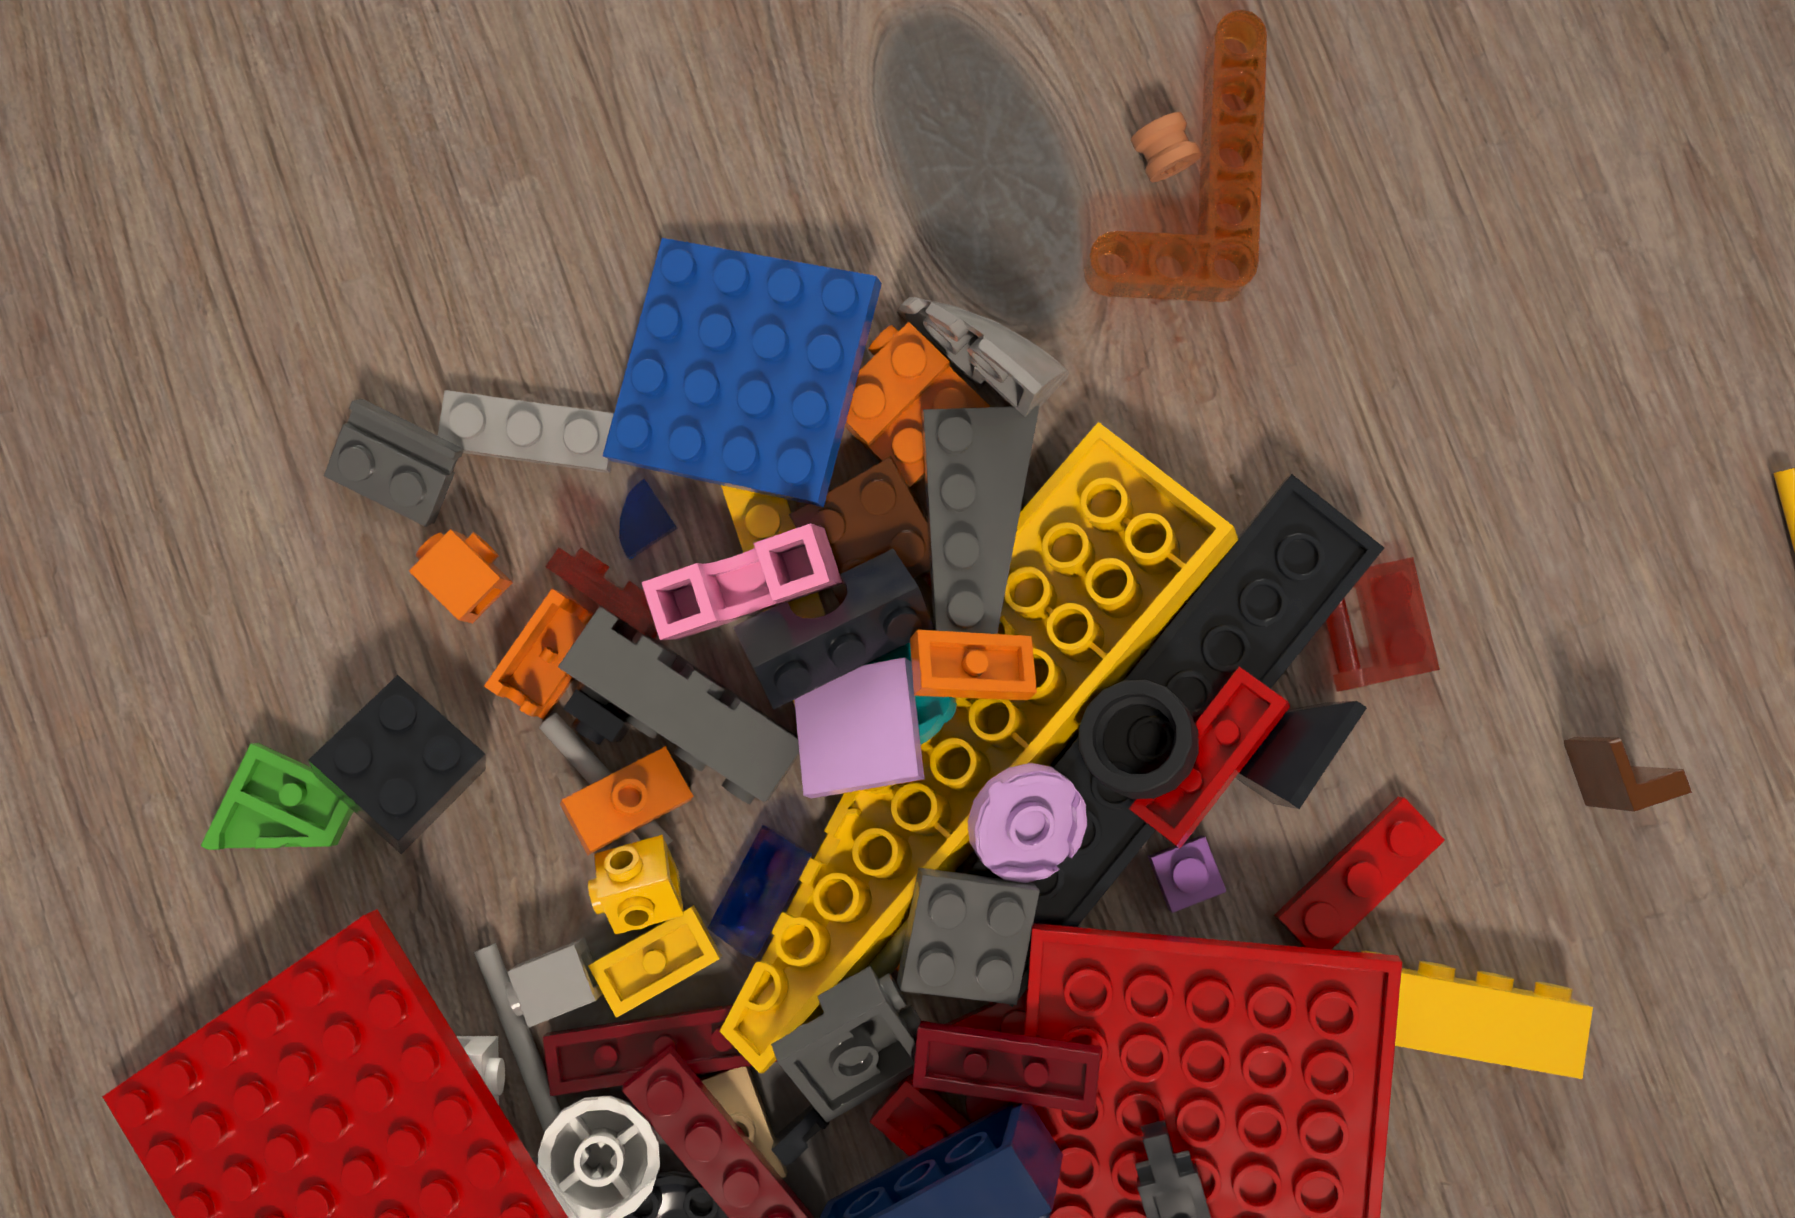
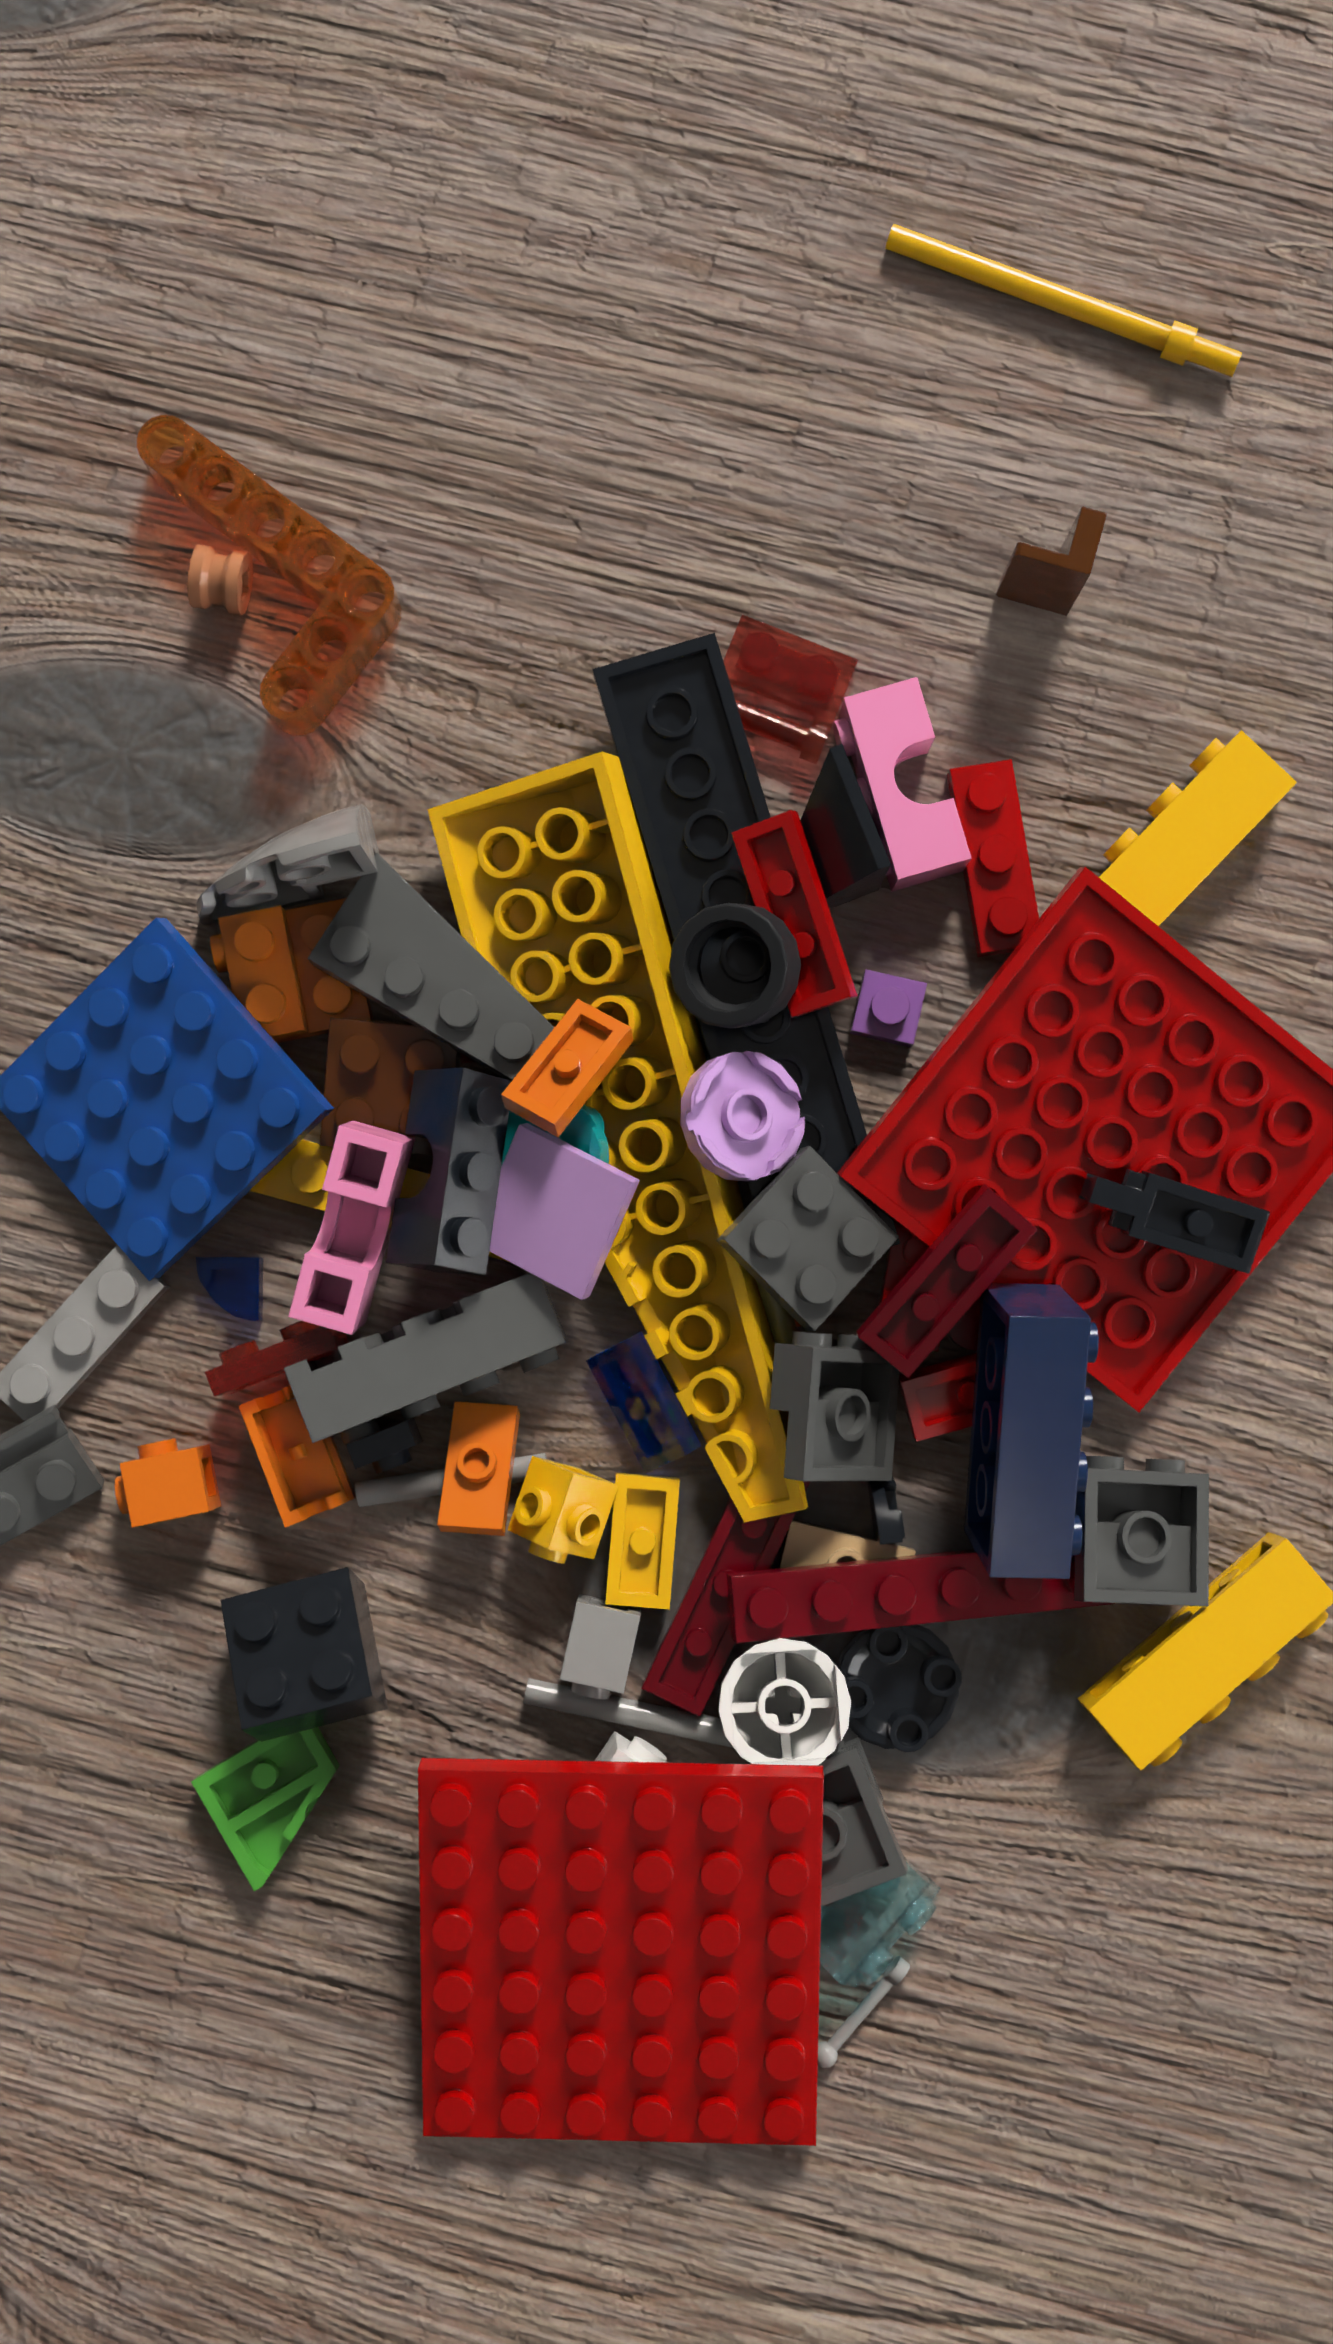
camera: 55 degrees left, 0 degrees up
none -> bright pink arch [833,677,972,892]

